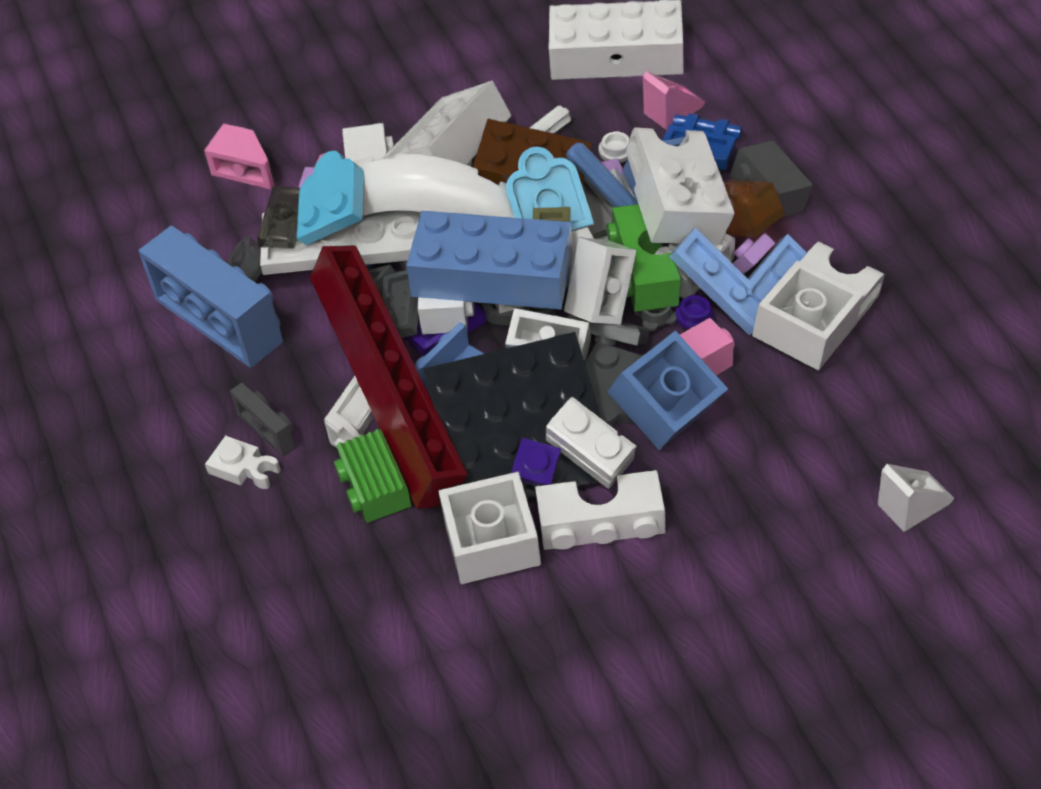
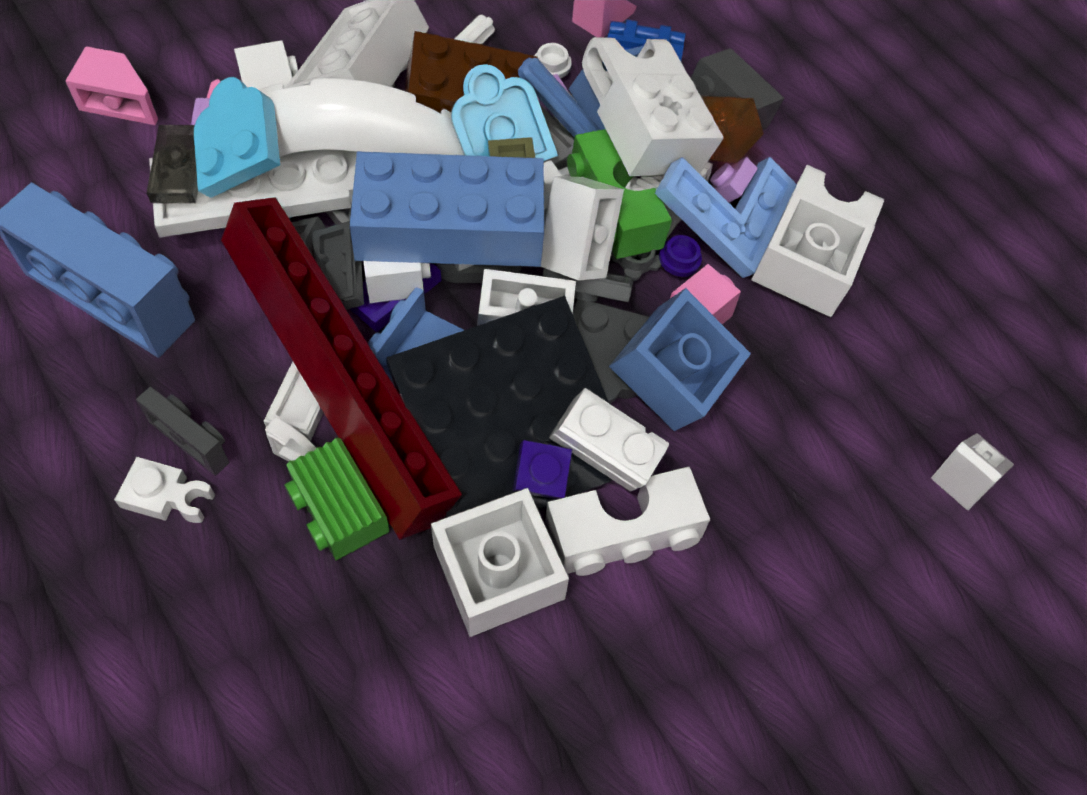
camera: 20 degrees left, 10 degrees up
dark grey plate [227,236,262,282] -> none

